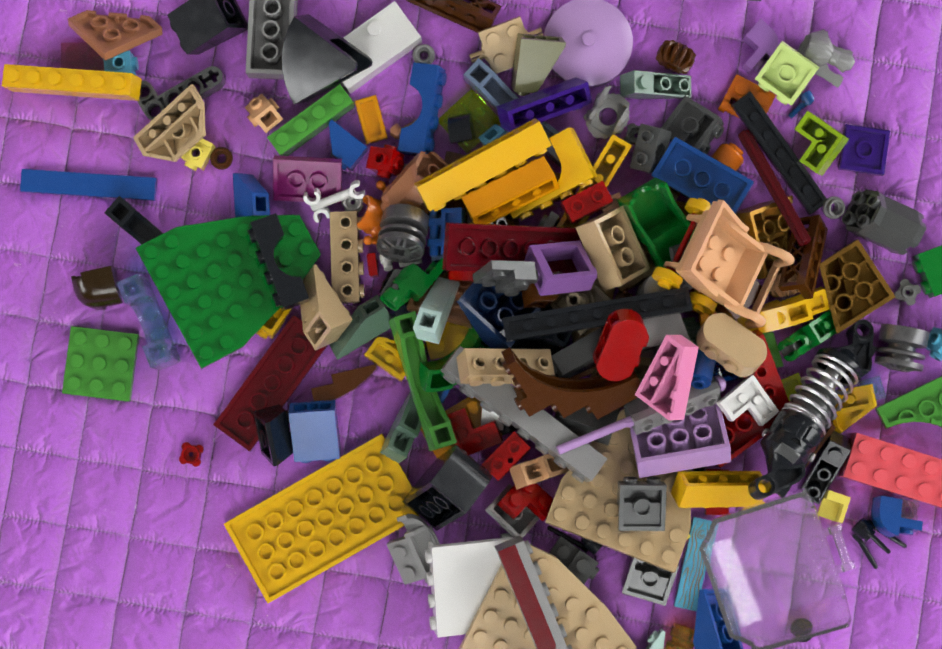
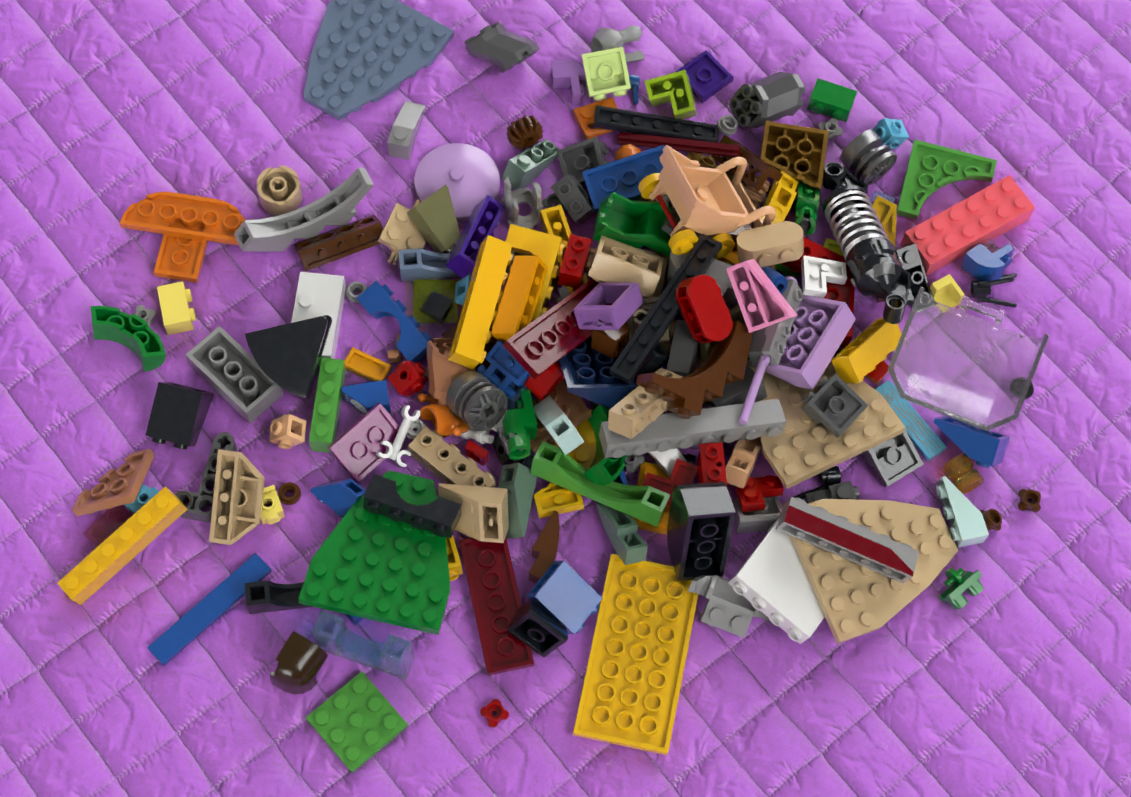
camera: 60 degrees left, 20 degrees down
dark grey plate [473,260,538,296] -> none

